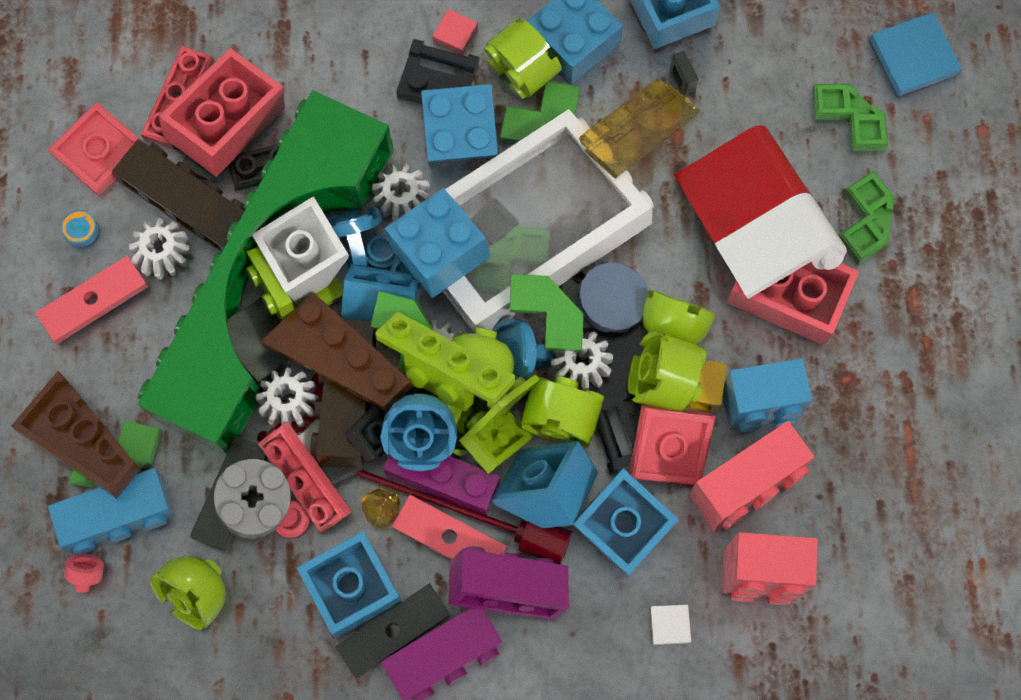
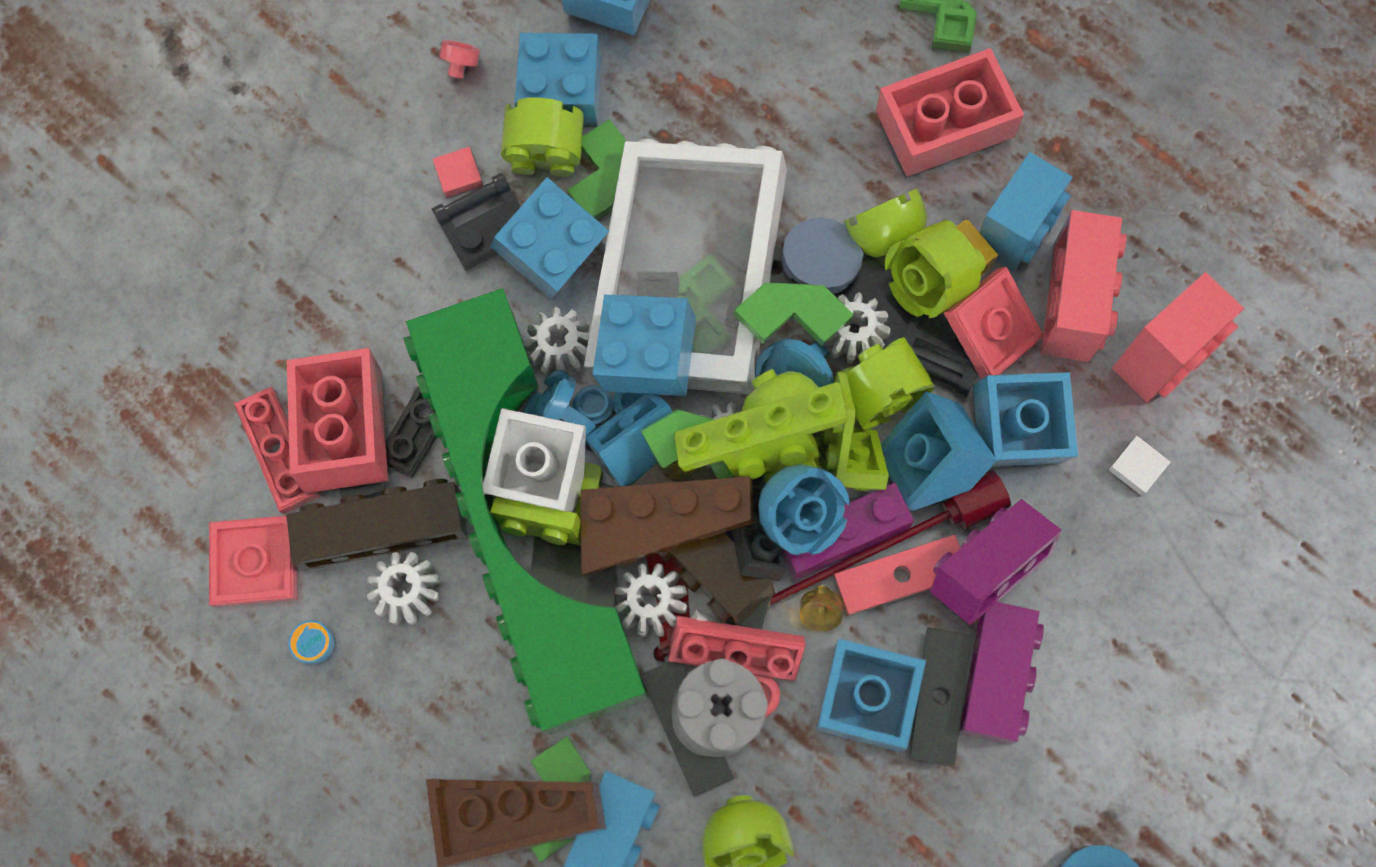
camera: 40 degrees left, 0 degrees up
coral tile [36,255,148,345] -> none
clear yellow windscreen [579,78,700,179] -> none
pearl dark grey tile [669,51,699,98] -> none
door [674,125,847,299] -> none

